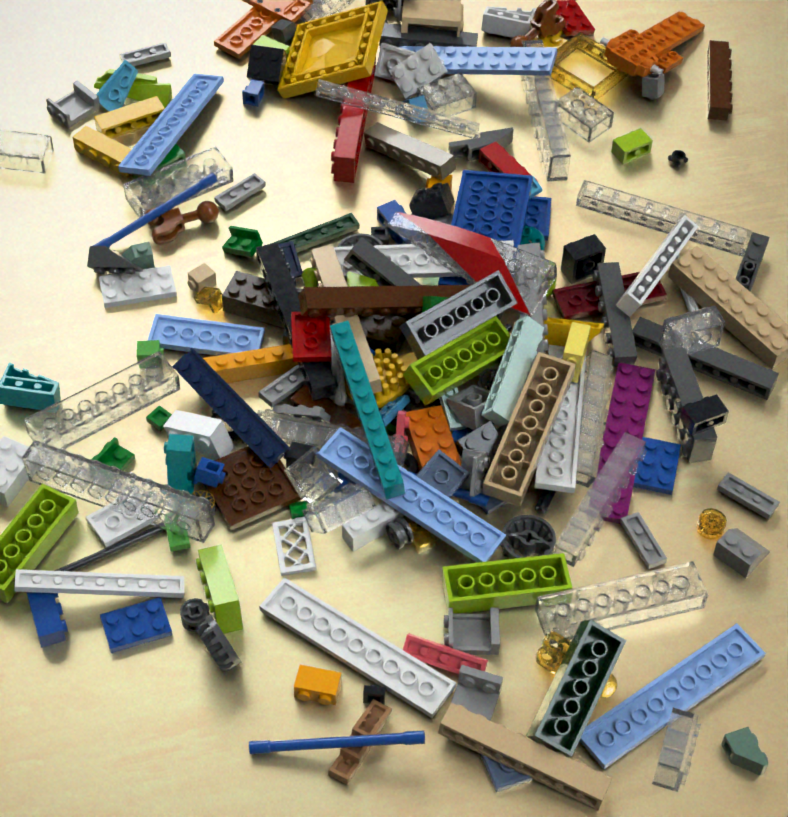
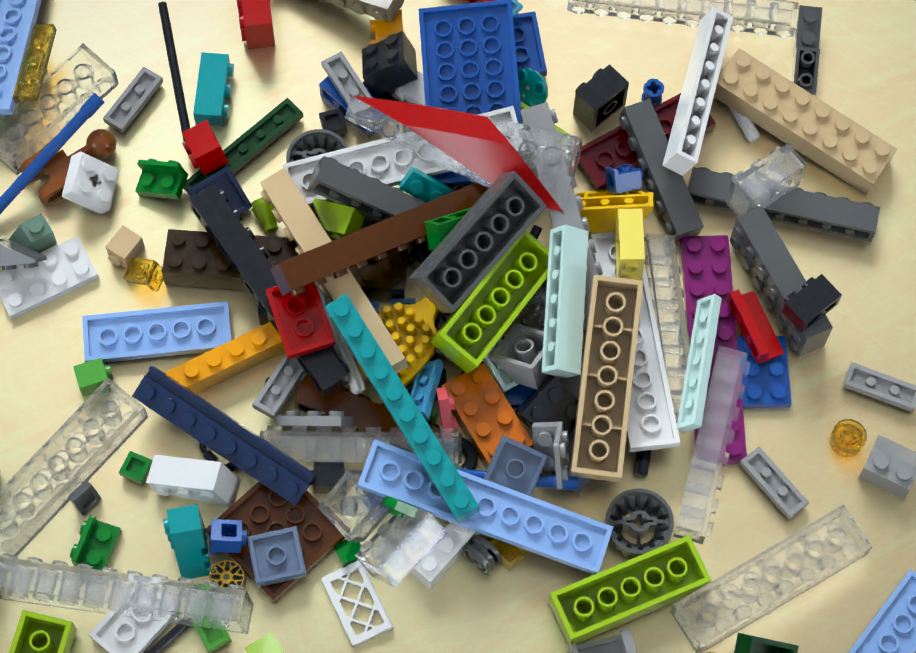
camera: 15 degrees left, 15 degrees up
none -> clear yellow plate [13,24,57,102]
none -> white brick [62,151,119,214]
none -> dark grey plate [68,480,102,516]
none -> black piece [158,1,190,142]
none -> red brick [182,120,229,175]
none -> teal brick [193,52,234,127]
none -> sand blue tile [247,526,307,587]
none -> light grey plate [321,51,376,120]
none -> green plate [382,496,418,519]
none -> teal plate [399,166,452,203]
none -> brick [604,164,644,194]
none -> blue bush [641,78,664,107]
none -> light aqua plate [677,294,722,433]
none -> red panel [727,289,784,365]

